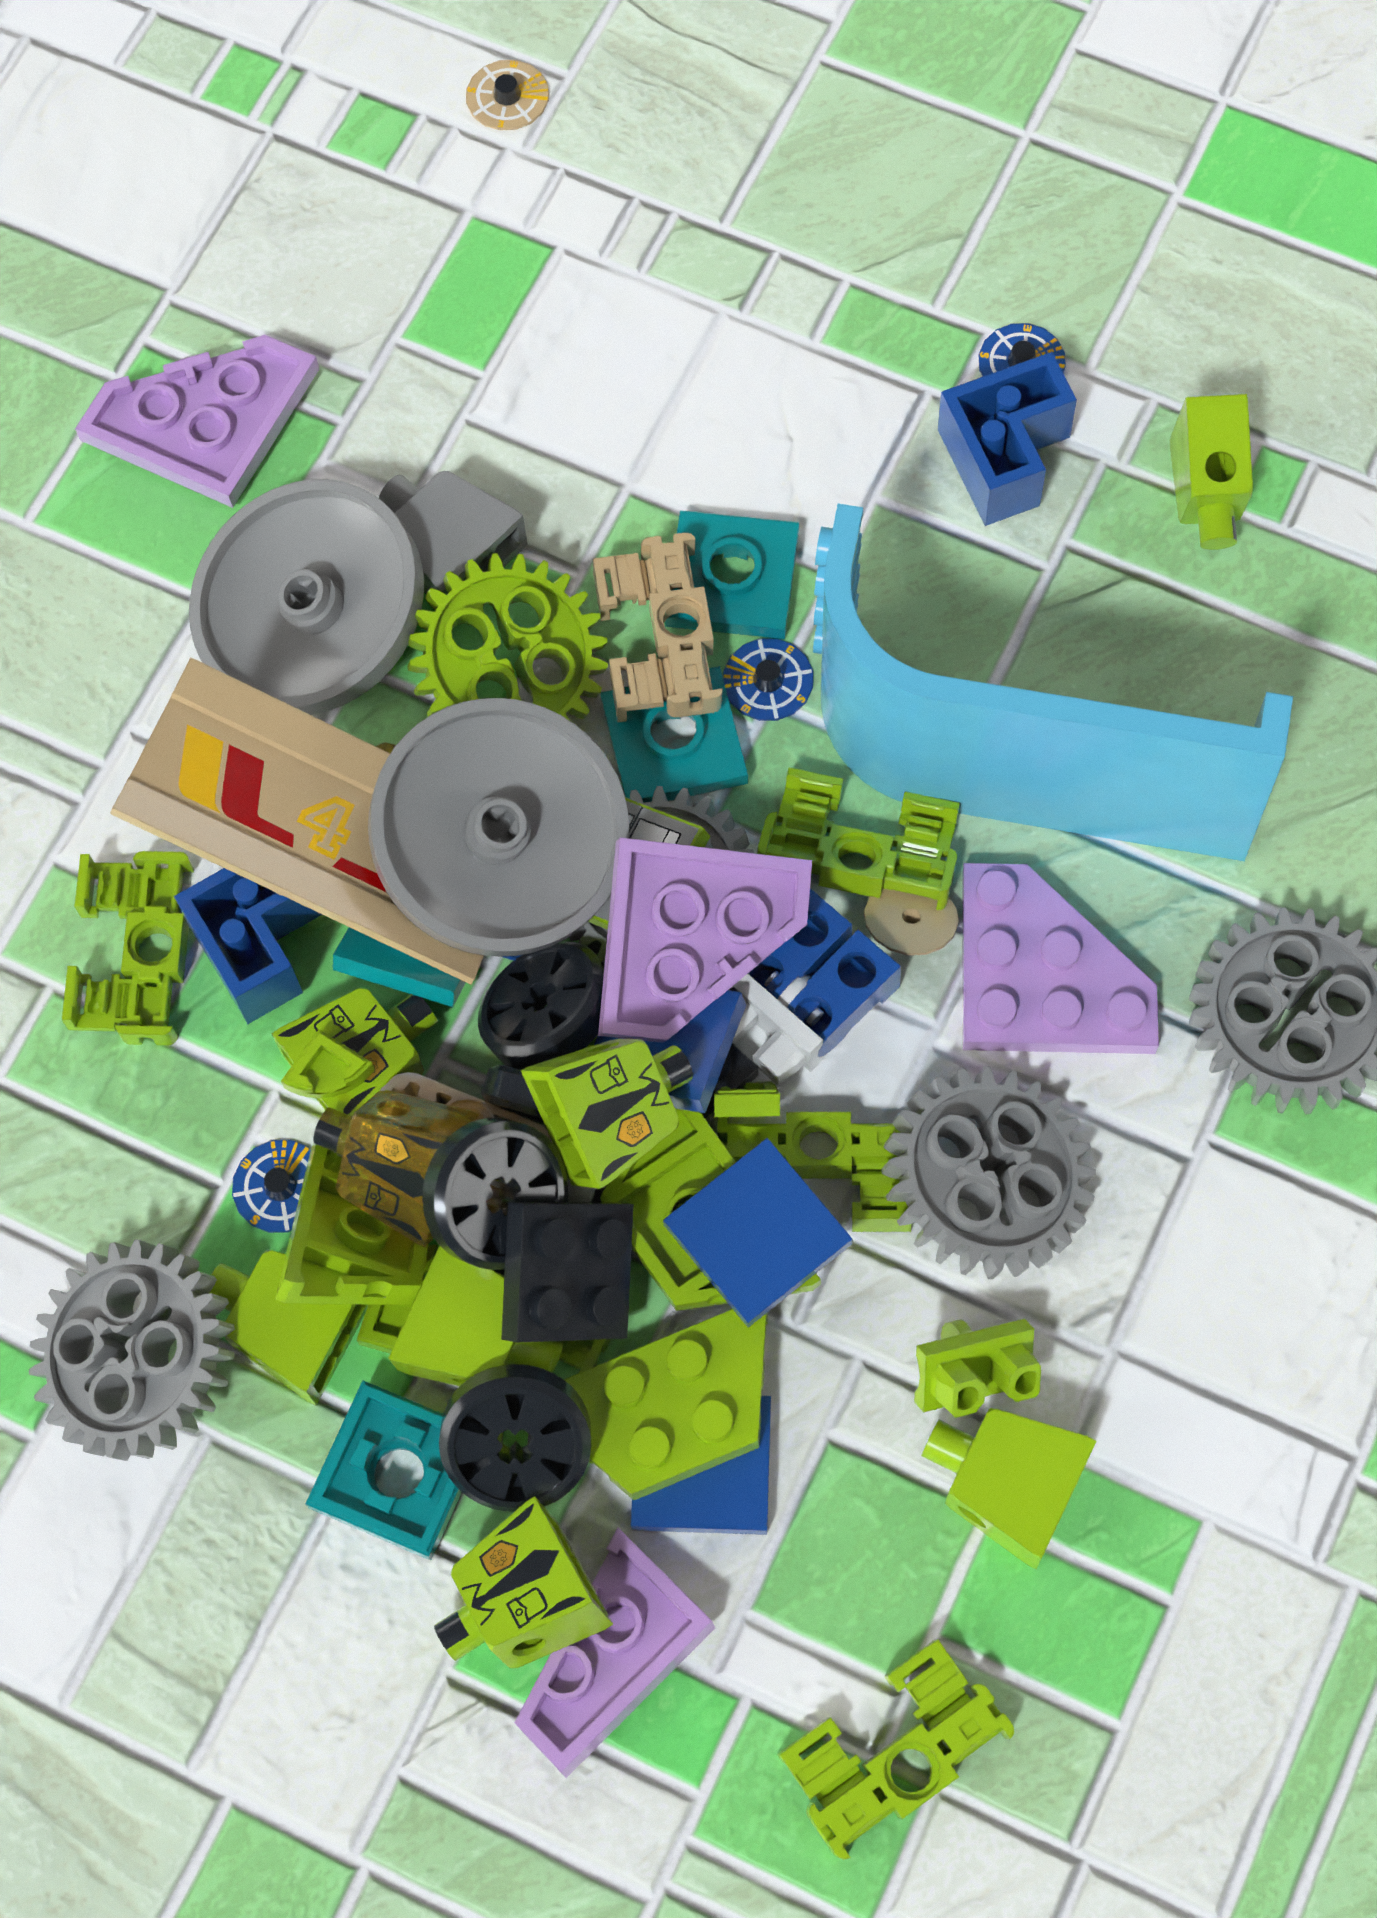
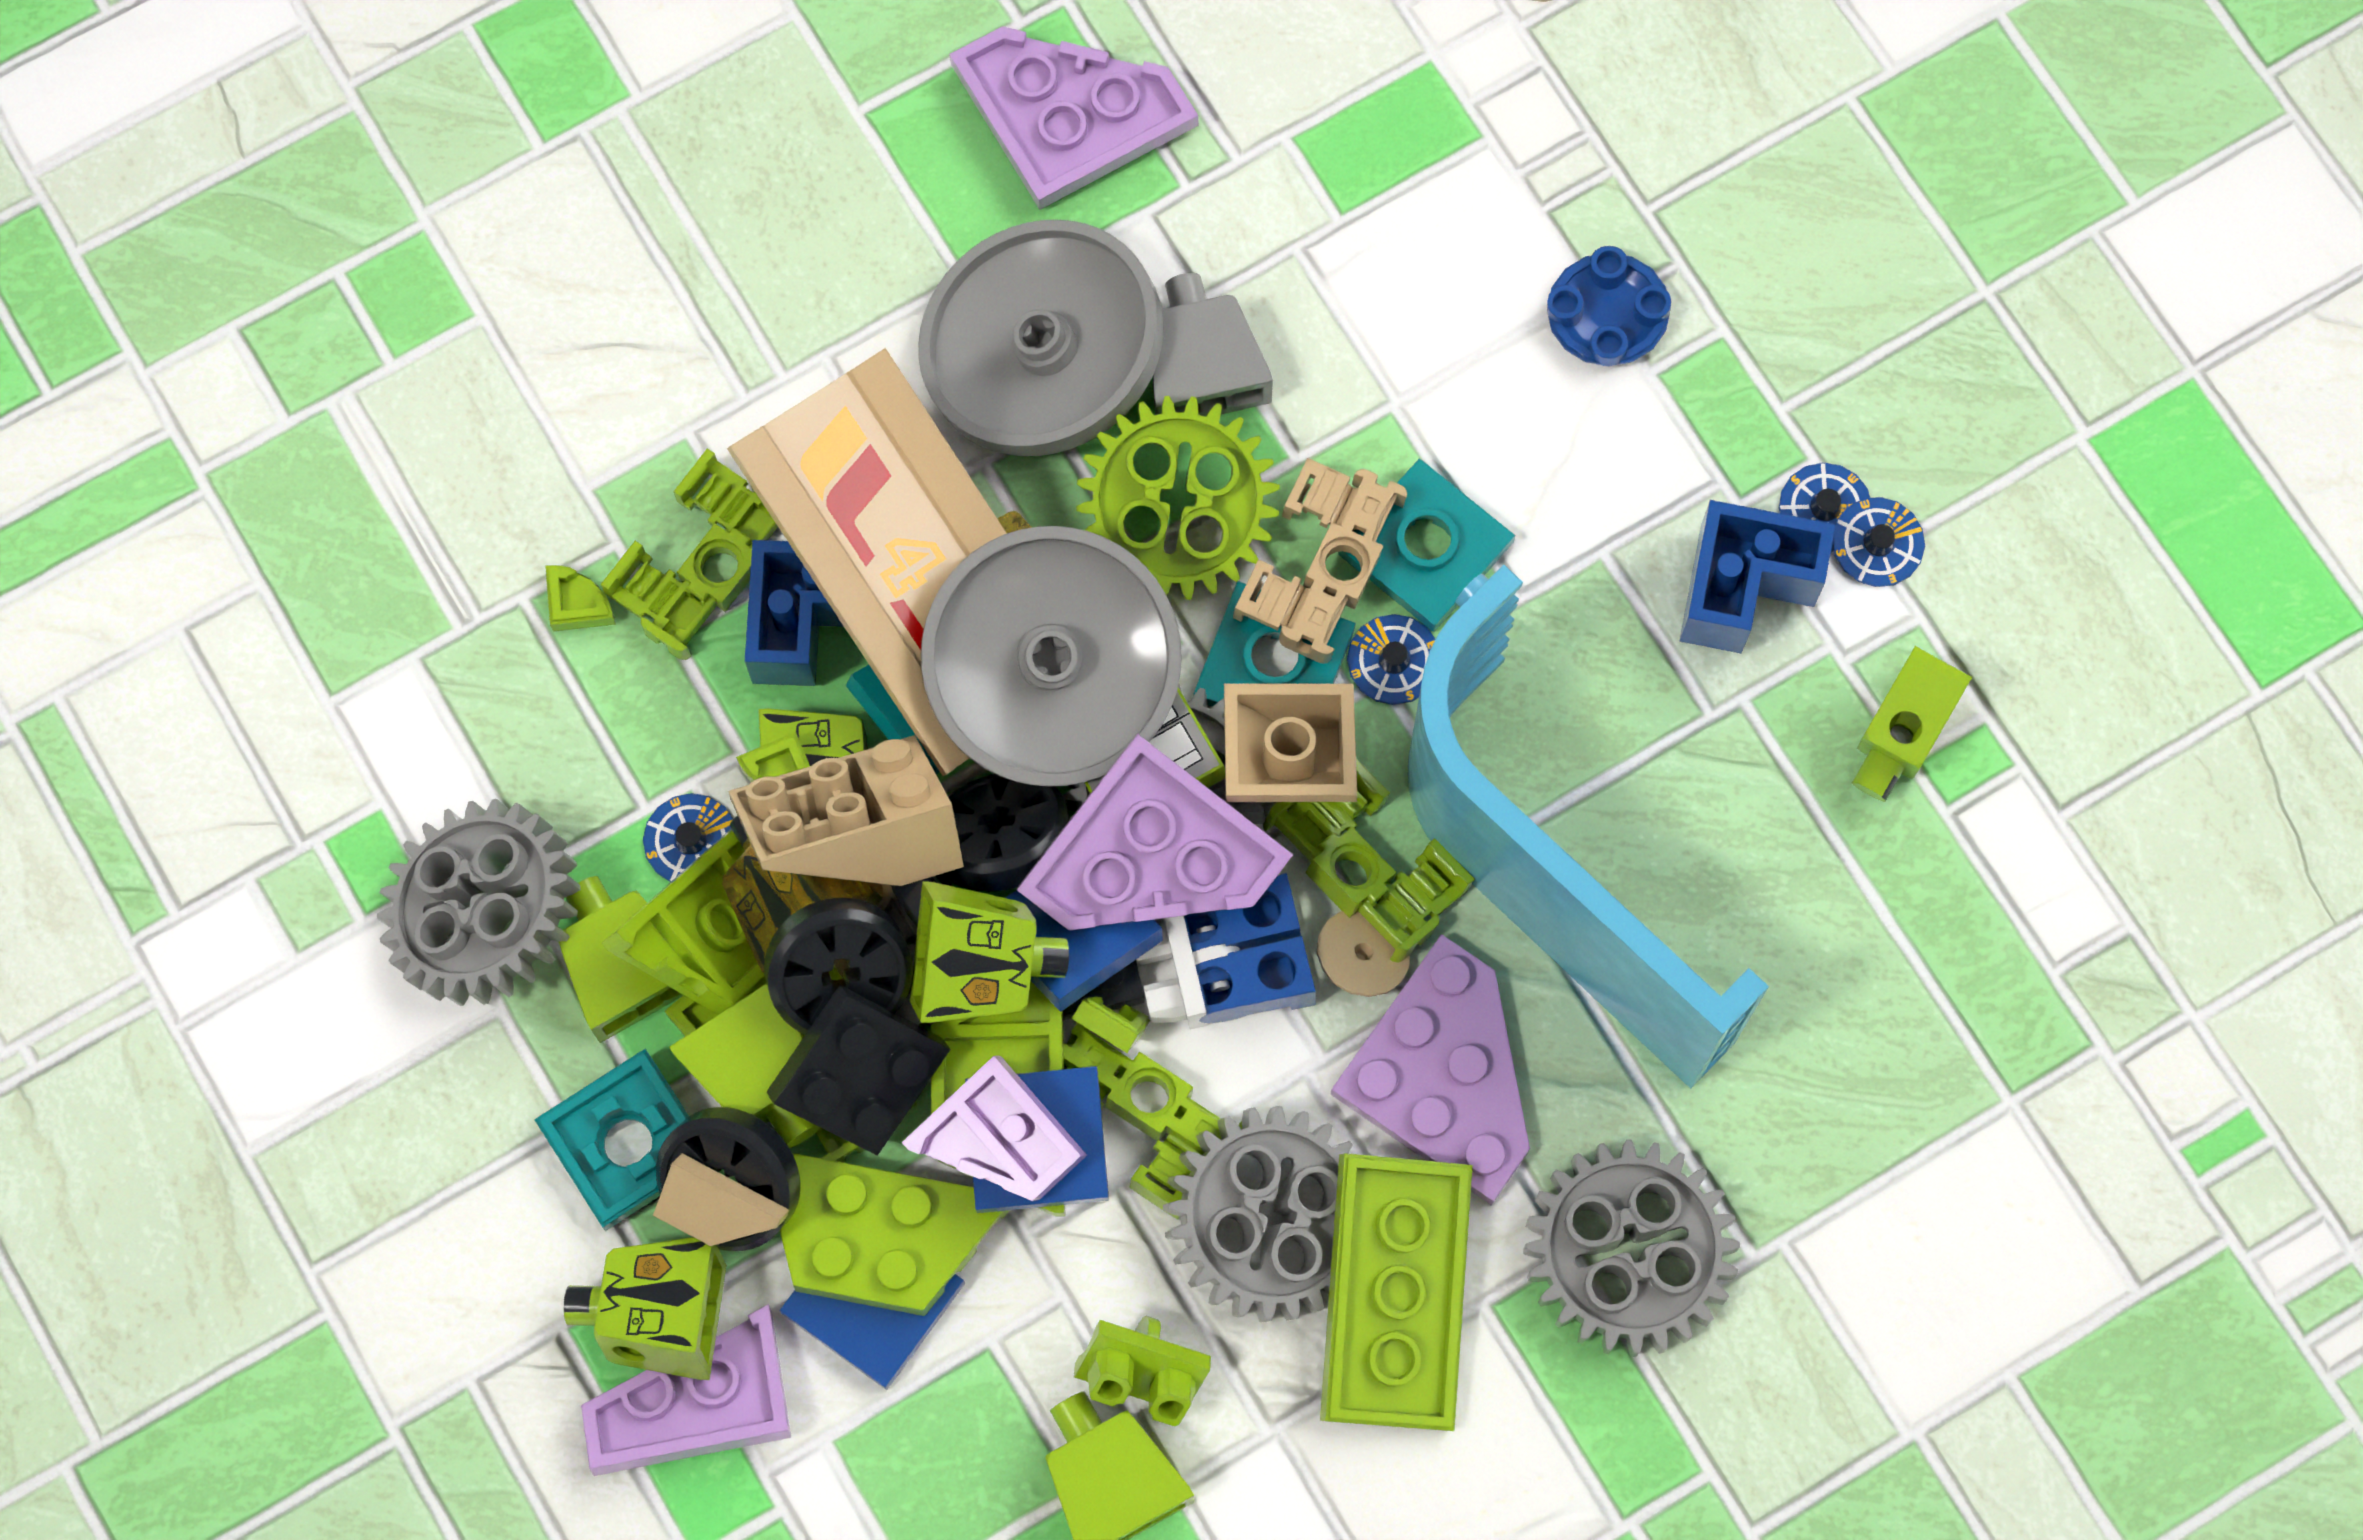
camera: 30 degrees right, 5 degrees up
none -> lime tile [545,565,616,632]
none -> tan tile [653,1153,789,1246]
none -> tan slope [728,735,964,886]
none -> wing [902,1056,1087,1201]
none -> tan slope [1224,684,1357,802]
none -> lime tile [1320,1153,1473,1431]
none -> blue dish [1547,246,1671,367]
none -> blue piece [1833,497,1925,587]

